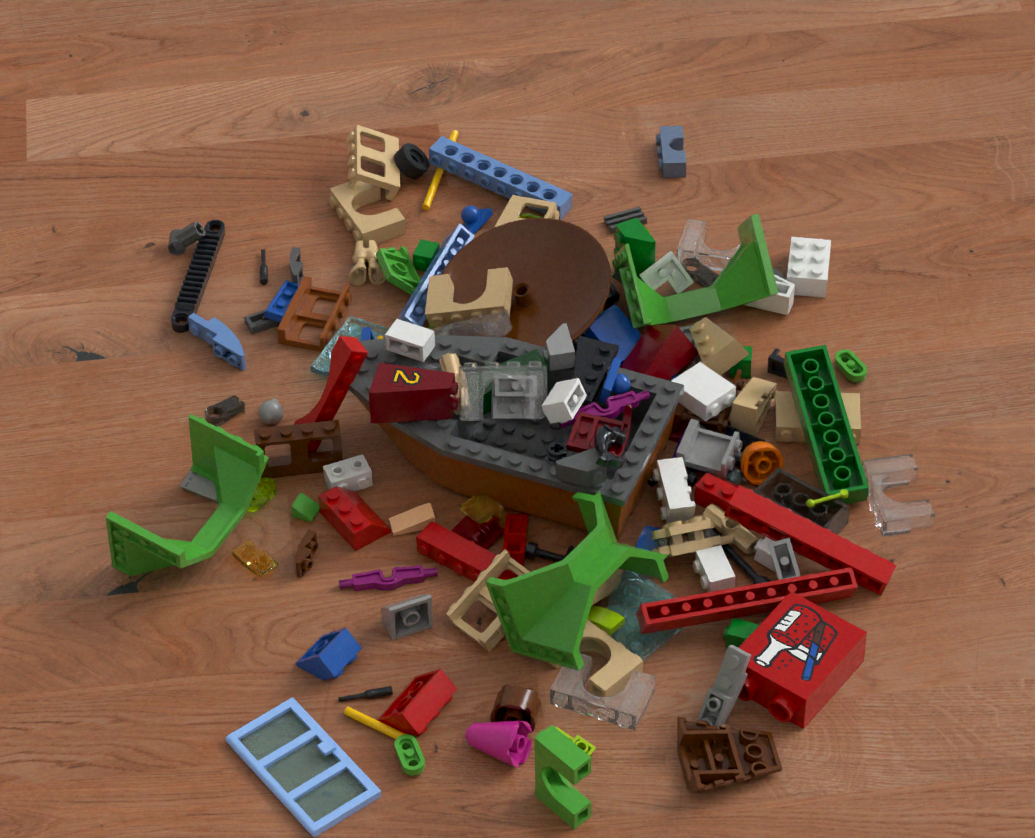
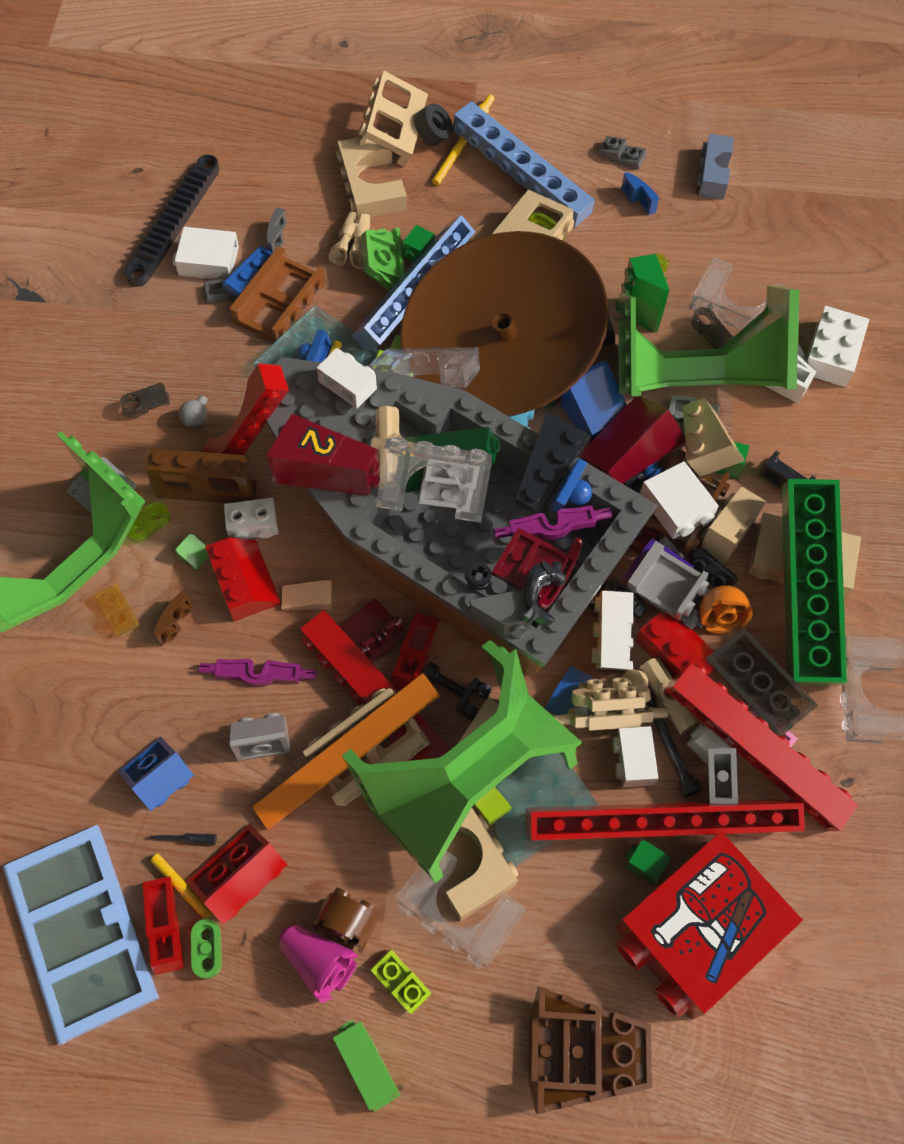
camera: 10 degrees right, 20 degrees up
dark grey piece [168,222,206,255] -> none
medium blue slope [188,313,246,371] -> none
black piece [260,249,268,285] -> none
tan arch [425,267,513,327] -> none
clear yellow bracket [459,493,506,524] -> none
blue tile [461,205,493,234] -> none
white brick [542,378,587,424] -> none
light grey slope [543,323,575,371] -> none
dark grey tile [604,207,647,233] -> none
white plate [639,251,694,294] -> none
light grey slope [697,645,751,727] -> none
lime hinge [806,489,848,508] -> none
bright green plate [835,350,867,382] -> none
none -> red slope [142,876,185,975]
none -> white brick [173,227,239,280]
none -> orange tile [252,673,440,829]
none -> dark grey slope [599,136,647,169]
none -> blue slope [621,172,659,216]

